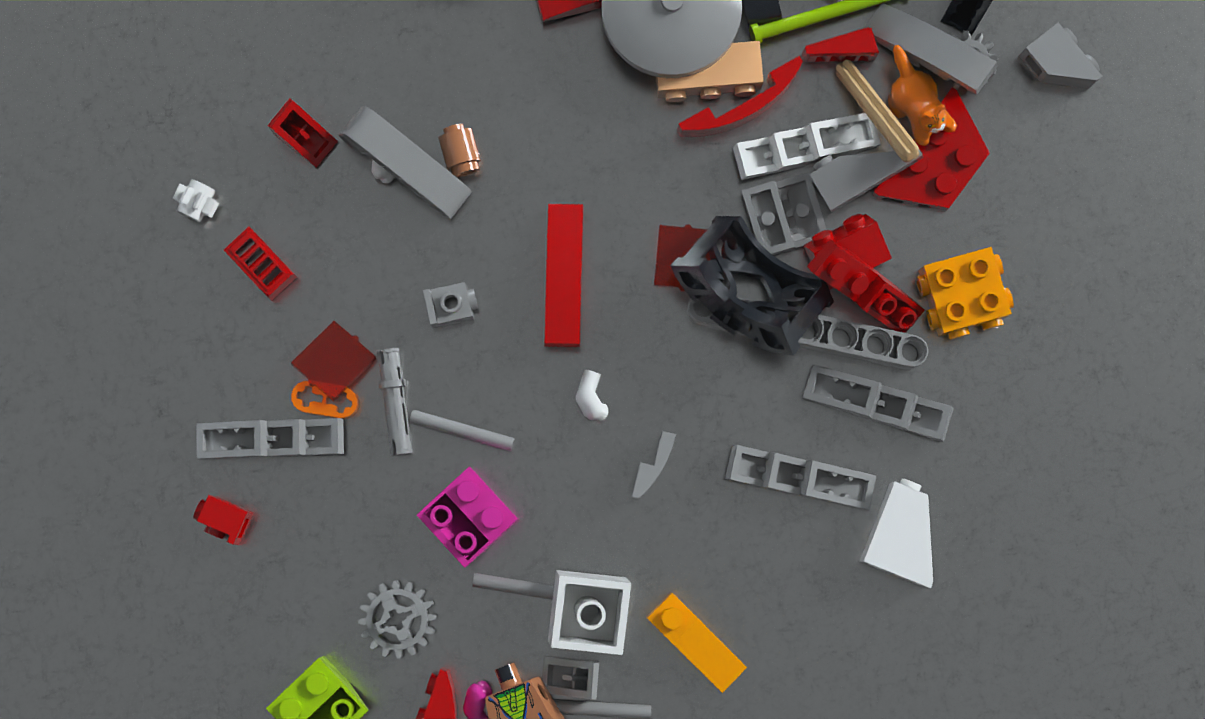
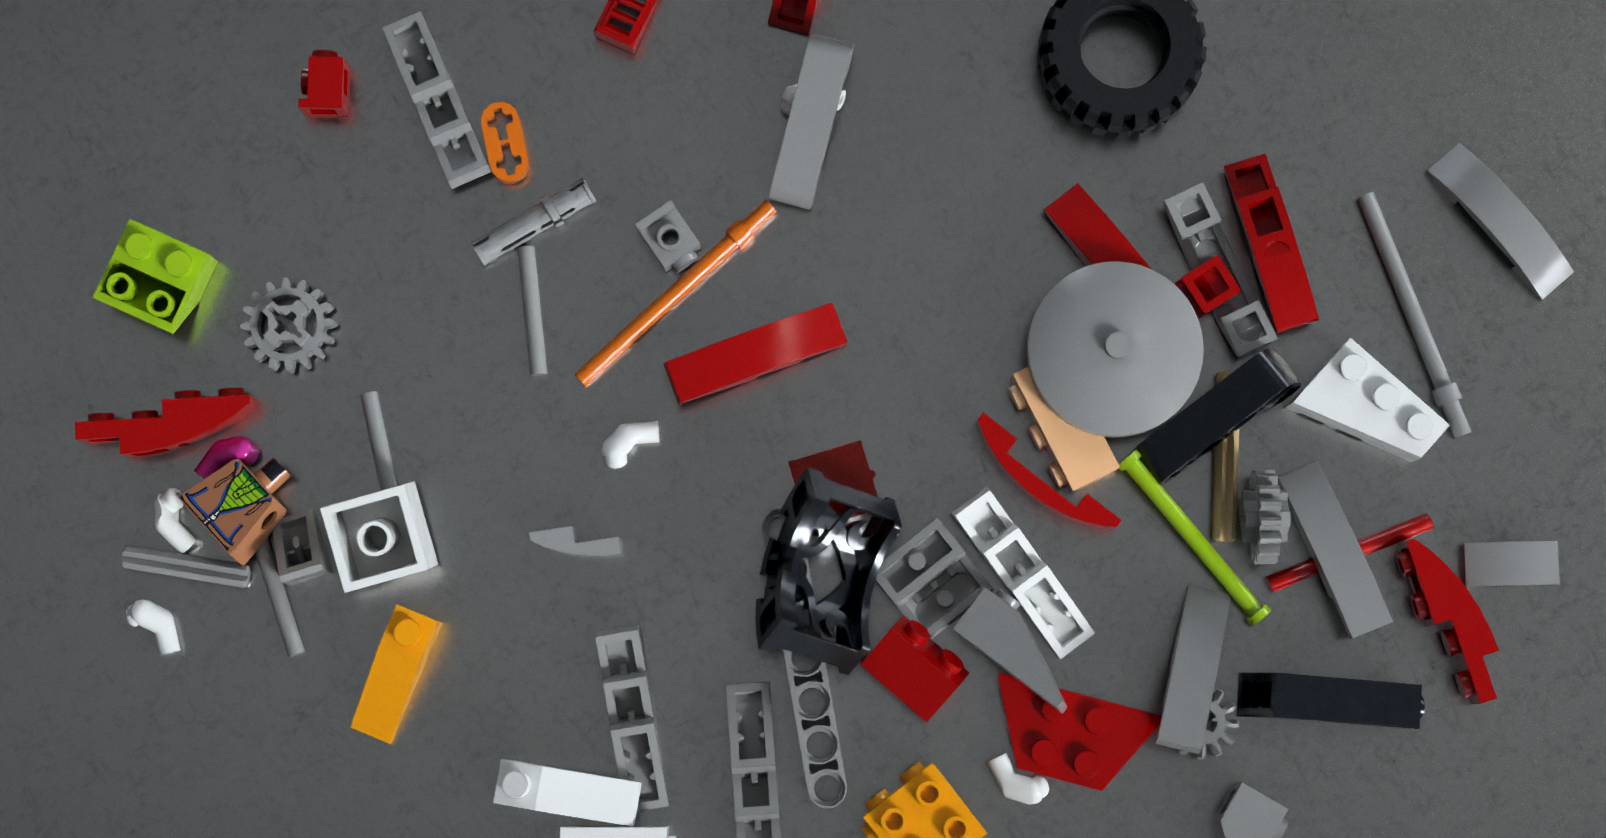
camera: 70 degrees right, 0 degrees up
clear red piece [291,321,376,402] -> none
dark pink slope [417,466,519,568] -> none
nougat brick [438,124,481,178] -> none
red slope [801,27,879,62] -> none
red slope [807,239,925,333] -> none
tan axle [835,60,919,162] -> none
orange animal [888,45,957,146] -> none
none -> white slope [493,759,642,827]
none -> orange bar [574,199,777,387]
none -> white arm [987,753,1049,805]

